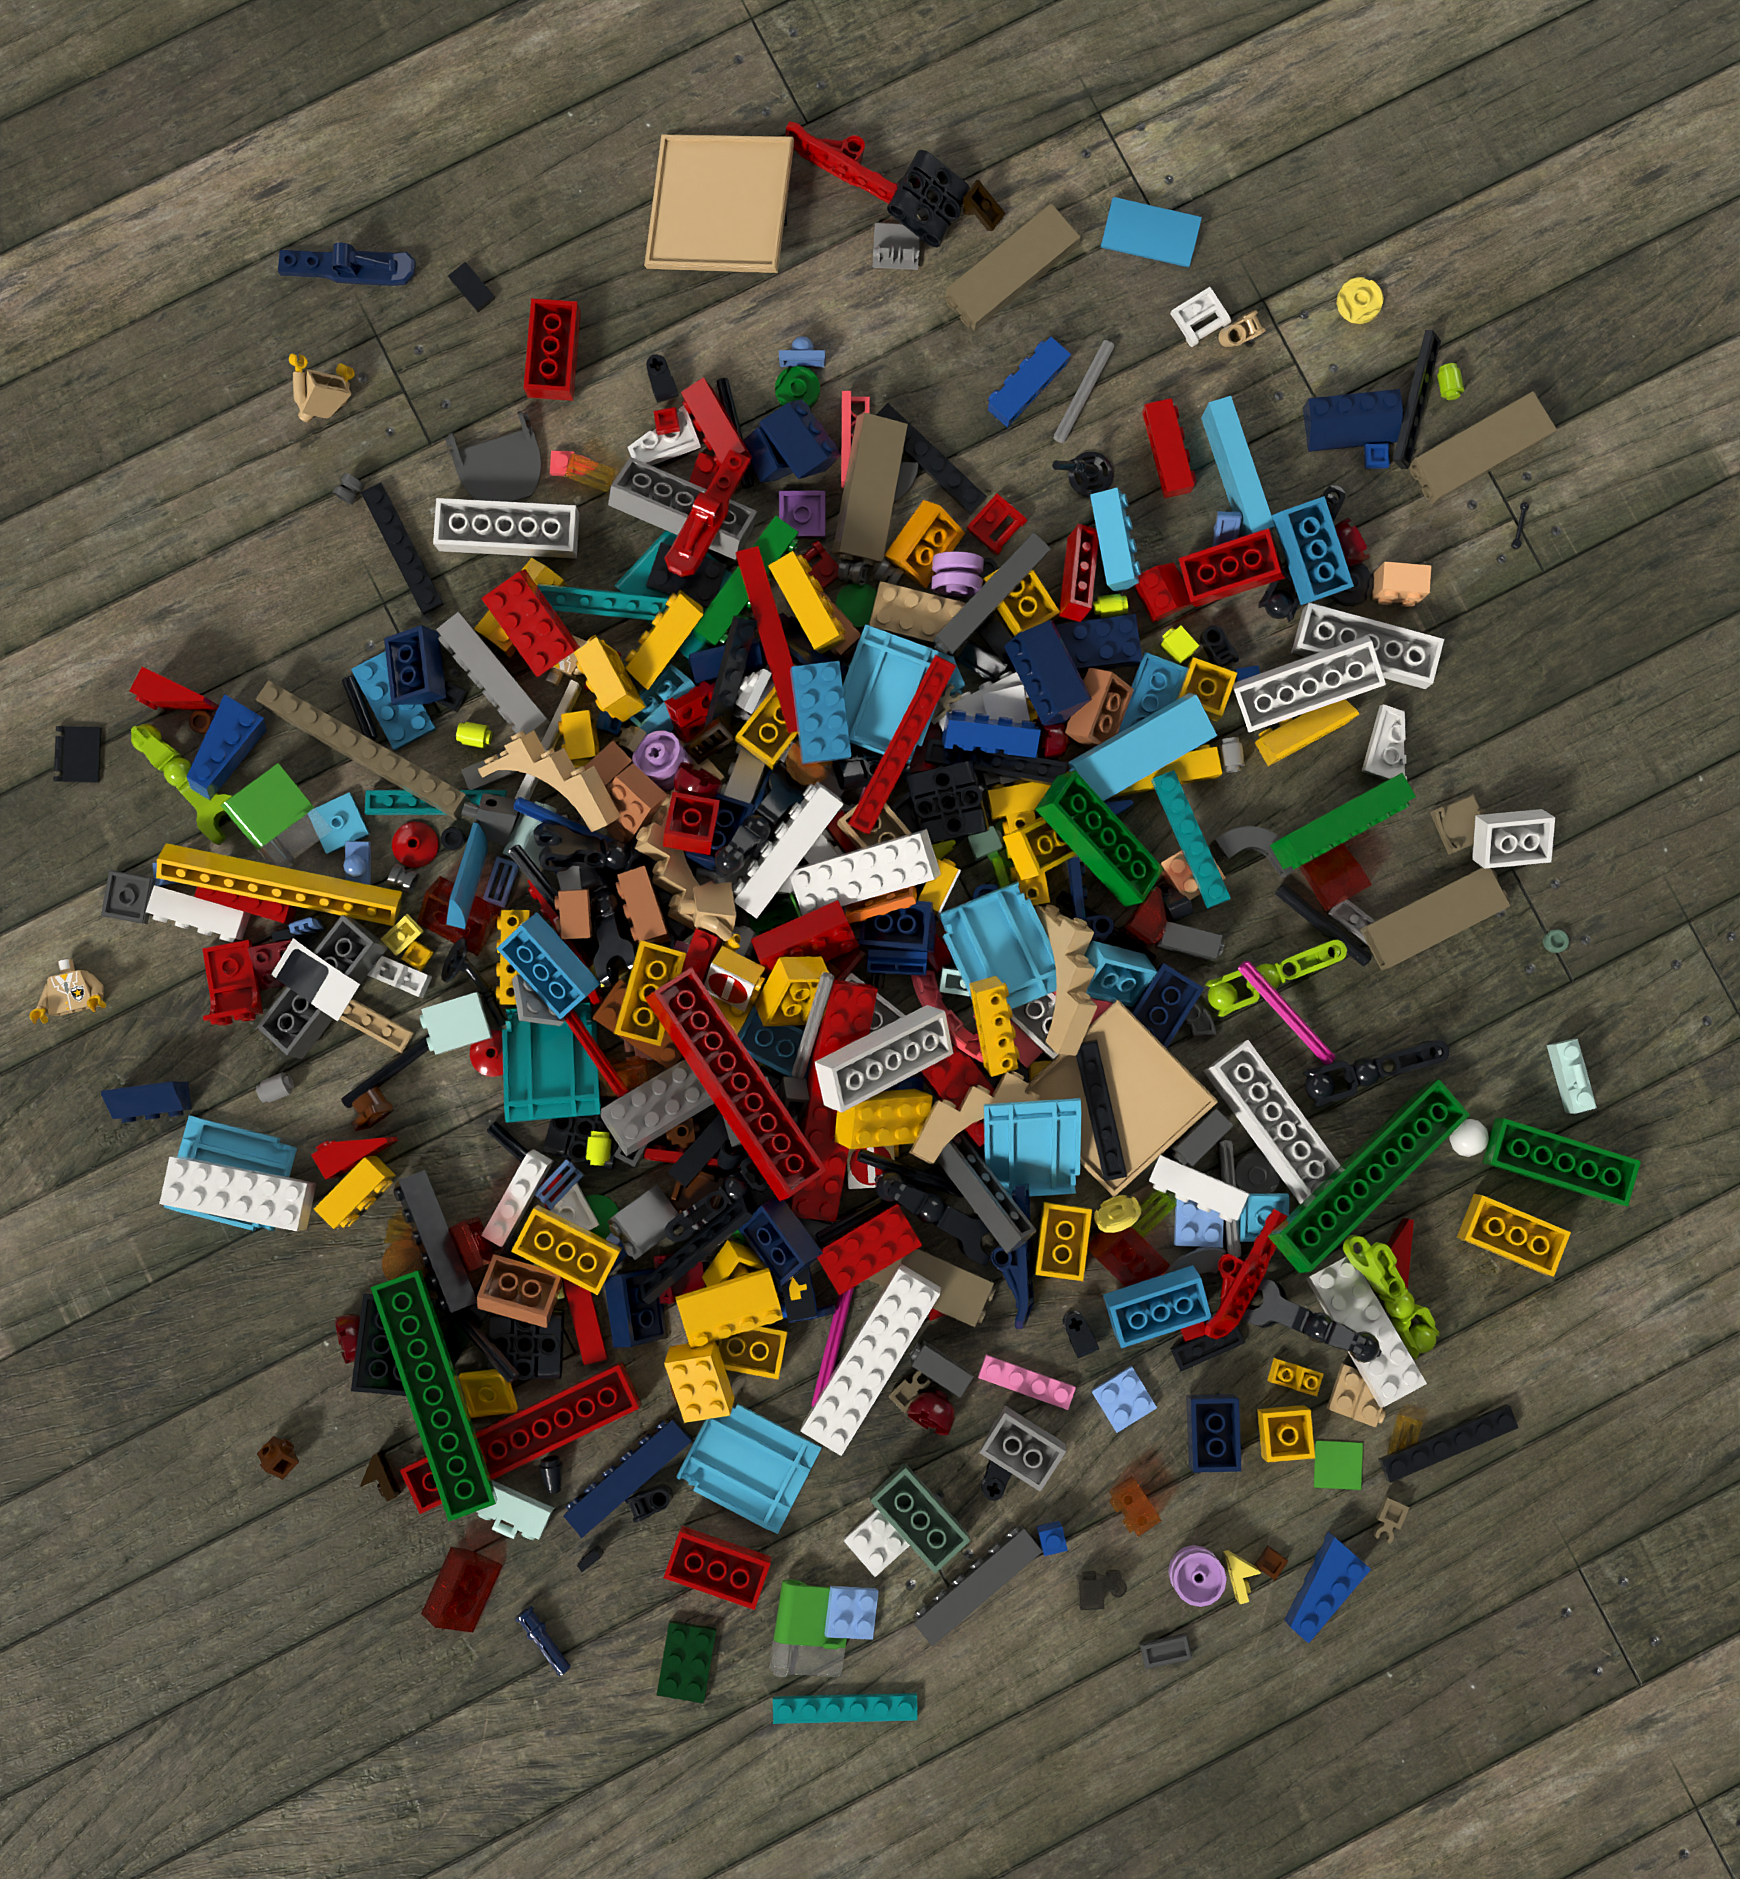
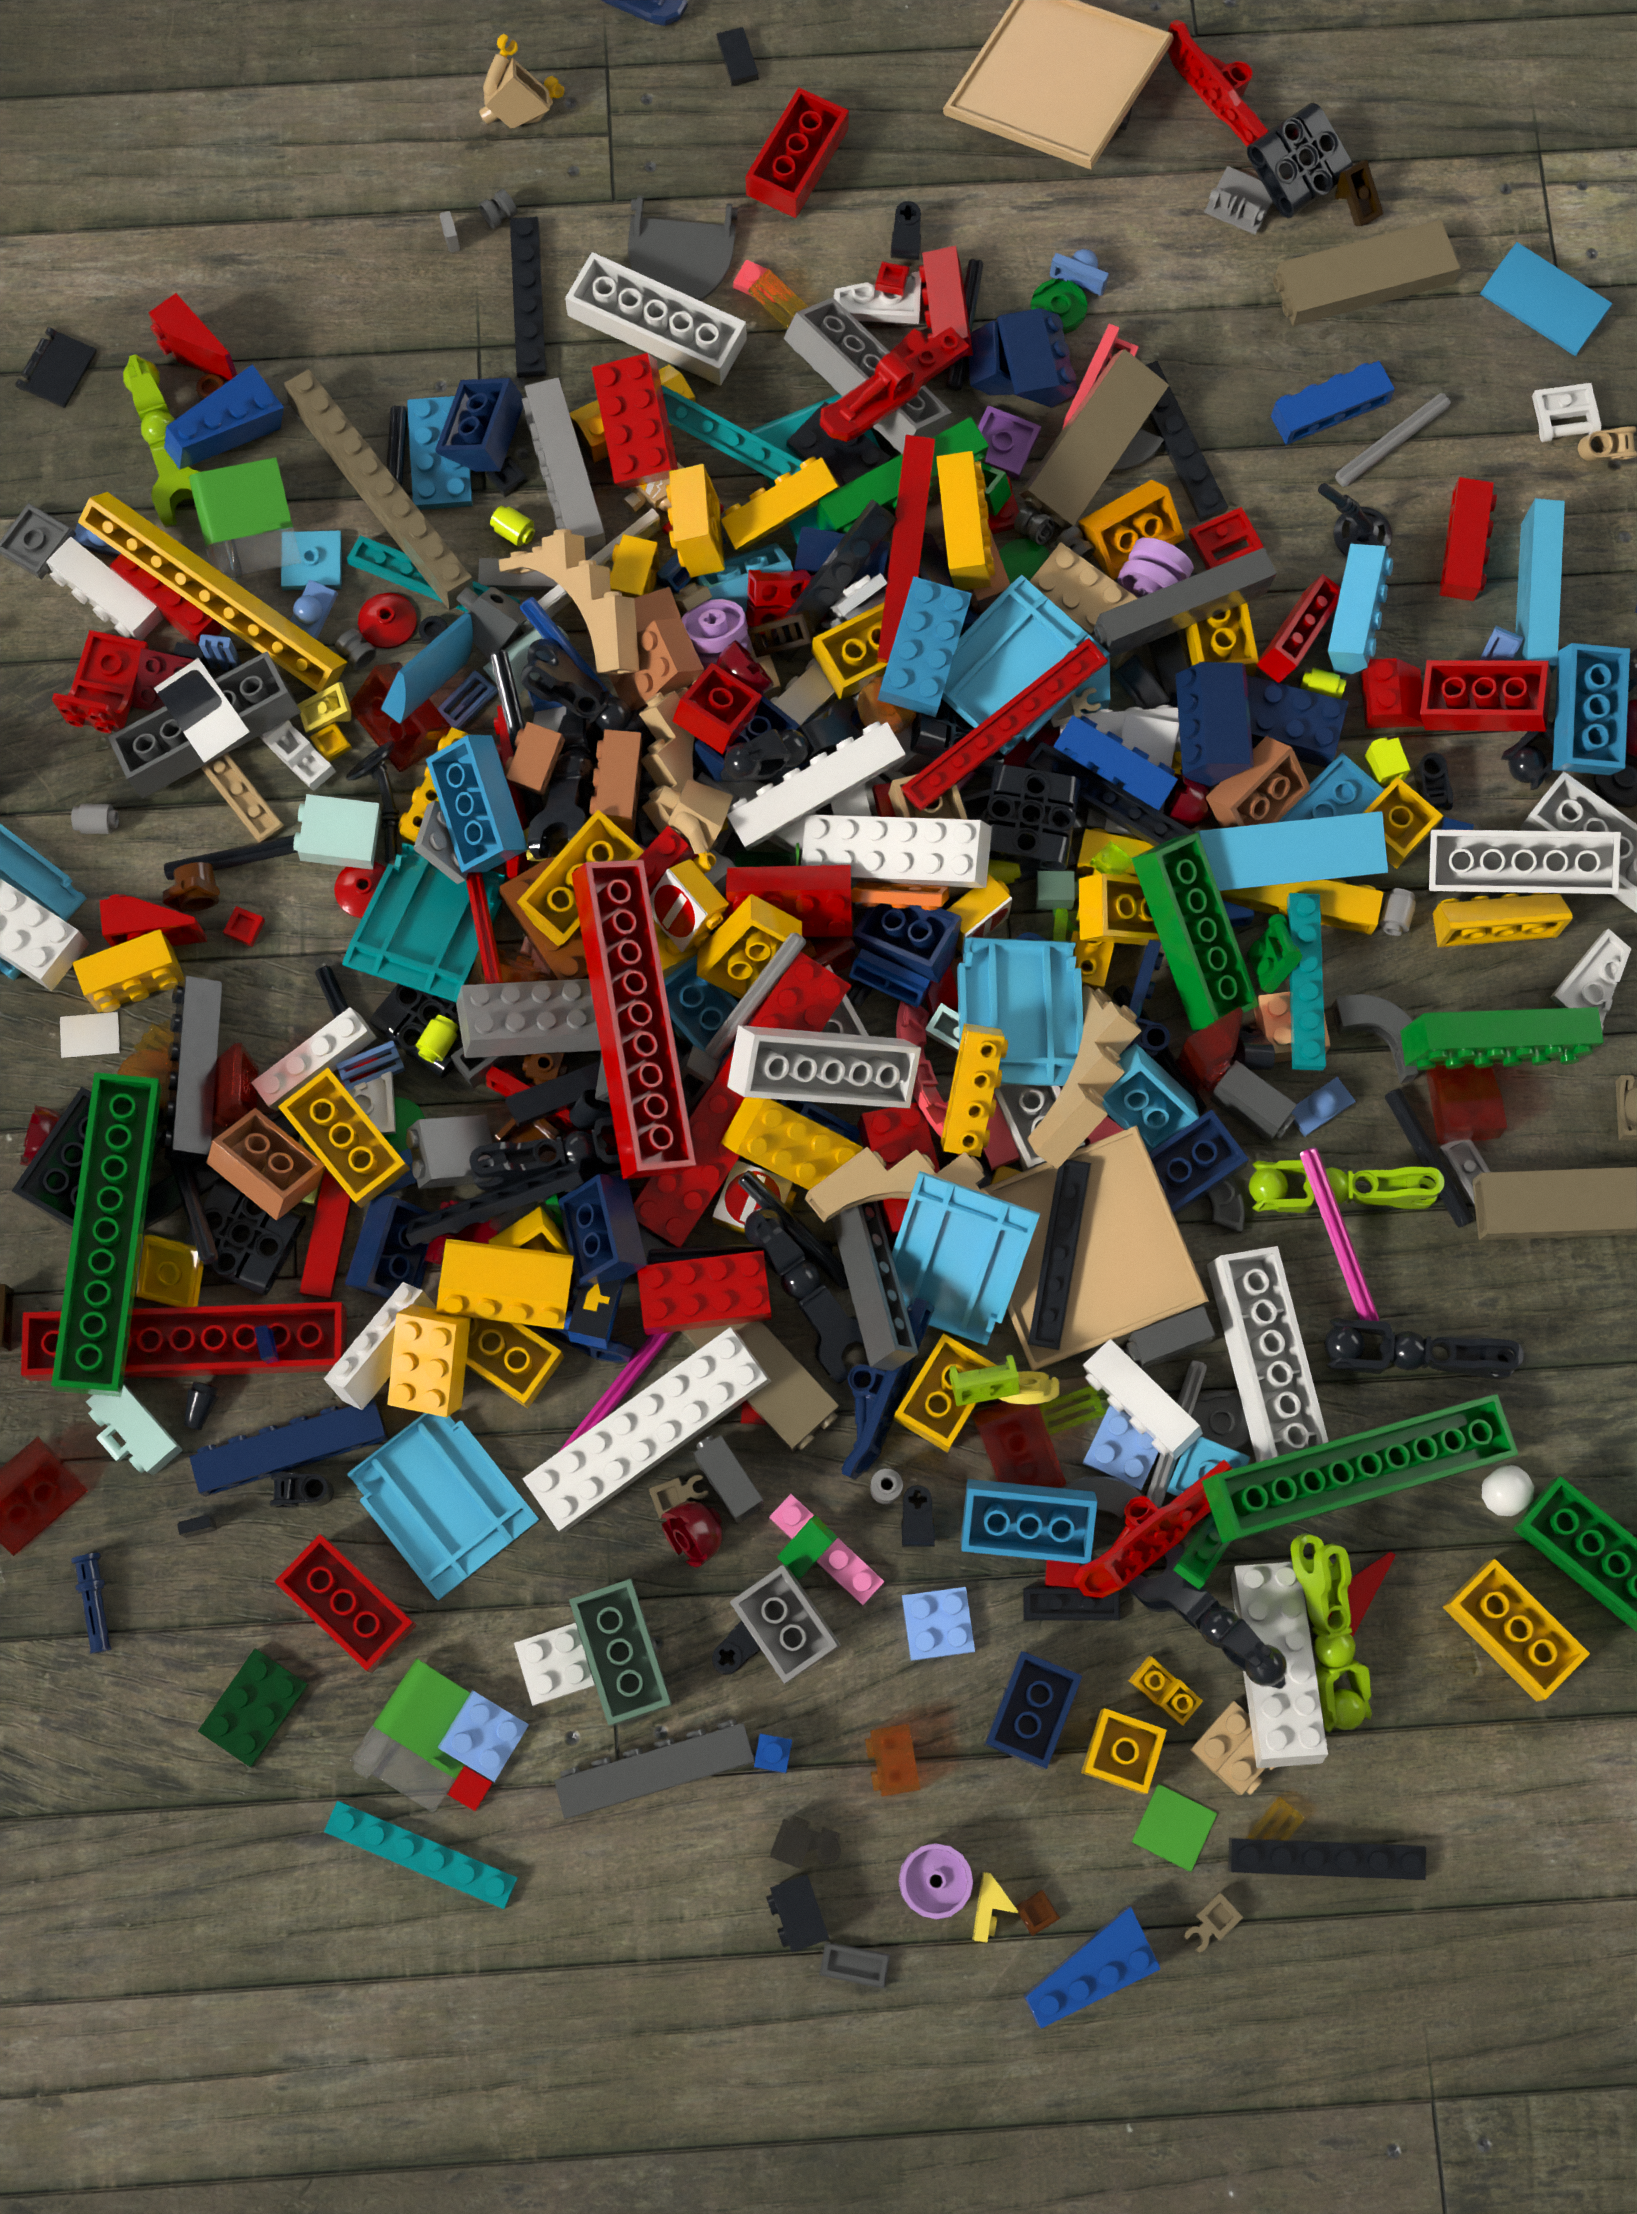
camera: 25 degrees right, 10 degrees down
none -> white sticker [60,1012,119,1058]
none -> red tile [223,906,265,947]
none -> clear blue tile [254,1325,279,1364]
none -> white brick [324,1282,437,1410]
none -> light grey tile [439,211,460,253]
none -> red tile [447,1766,493,1812]
none -> black brick [766,1874,829,1953]
none -> green tile [777,1515,838,1580]
none -> light grey brick [870,1469,903,1504]
none -> lime hinge [949,1355,1020,1406]
none -> green brick [981,463,1012,516]
none -> clear neon green tile [1090,841,1133,875]
none -> green tile [1173,1511,1230,1590]
none -> green plate [1247,914,1302,994]
none -> medium blue tile [1291,1077,1356,1137]

